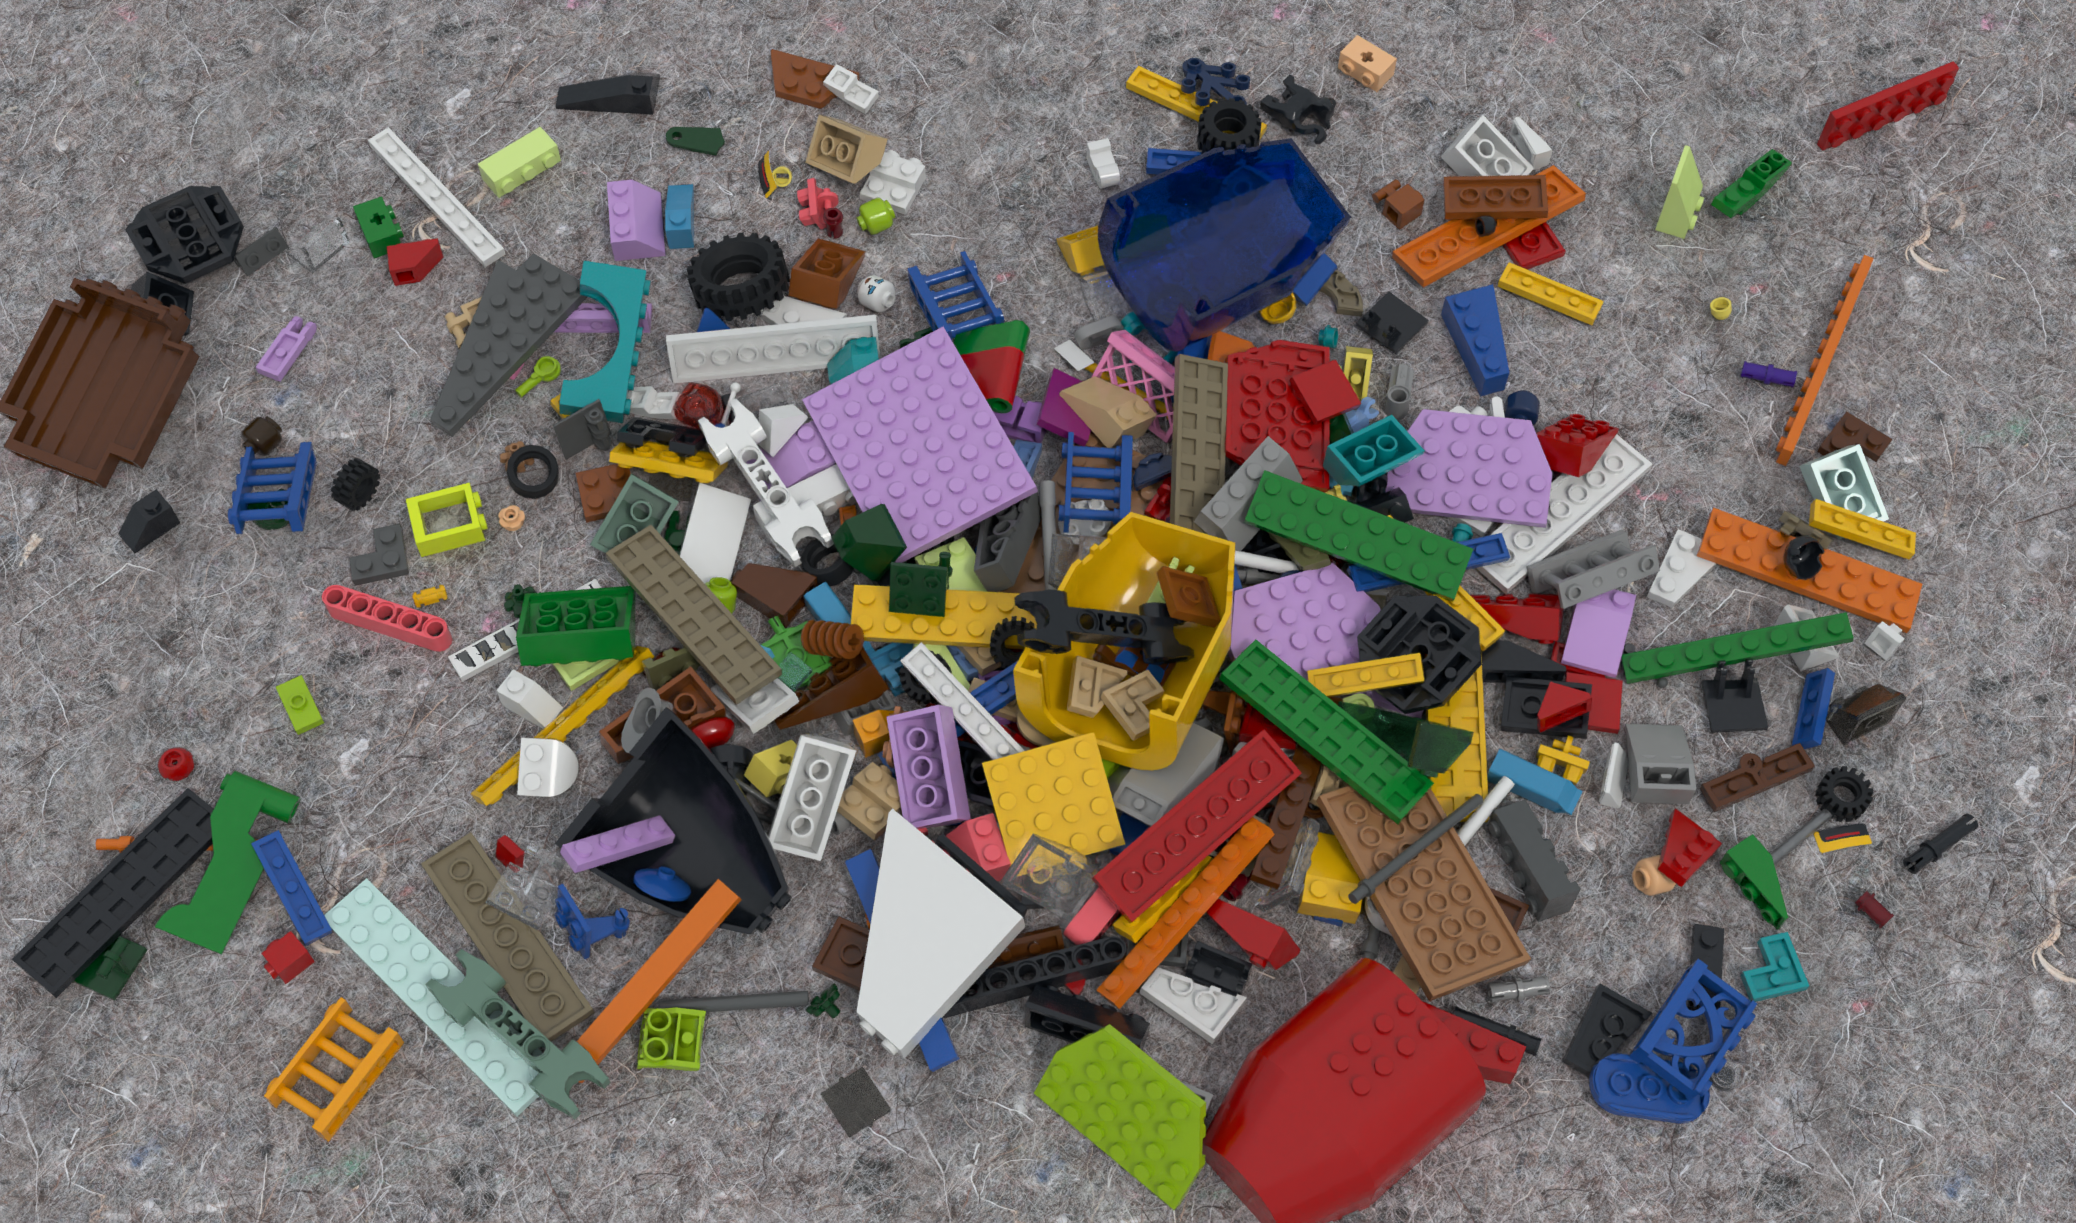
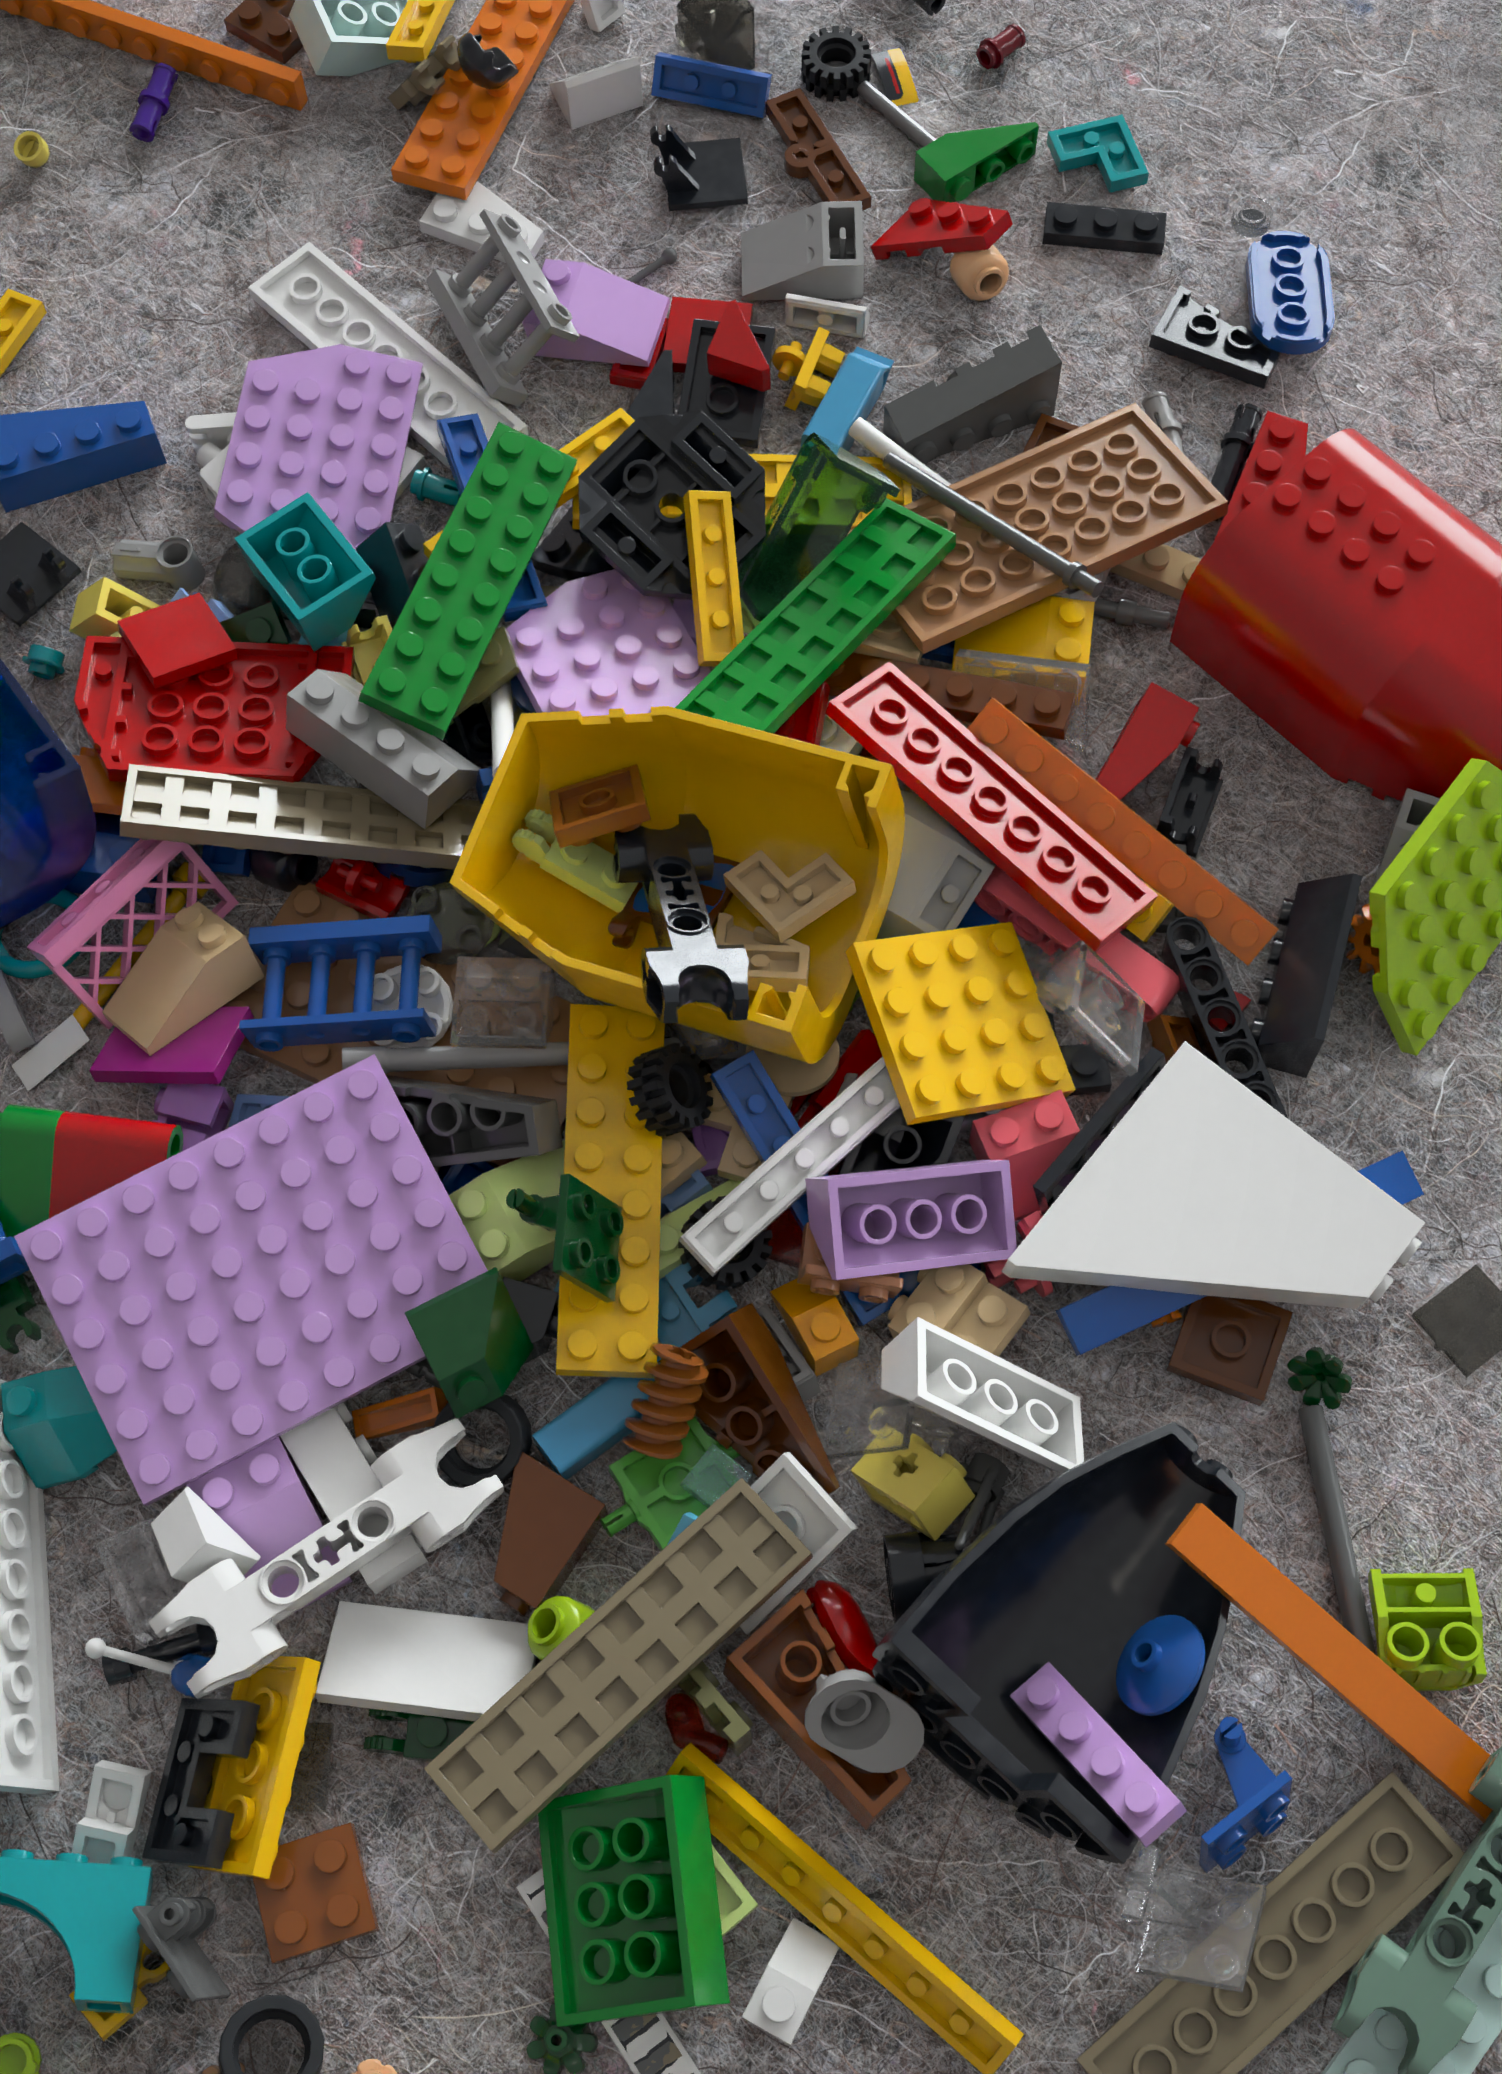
camera: 90 degrees left, 5 degrees up
red tile [495,835,525,875] -> none
white slope [517,737,579,797] -> none
sand green slope [590,473,679,554] -> none
clear red hair [674,382,724,429] -> none
dark blue plate [1133,453,1172,491] -> none
white wing [1140,967,1247,1044] -> none
red wedge [1470,593,1564,644] -> none
dark blue head [1504,390,1540,426] -> none
red slope [1536,414,1619,477] -> none
green plate [1621,612,1854,684] -> none
blue fence [1629,959,1757,1101] -> none

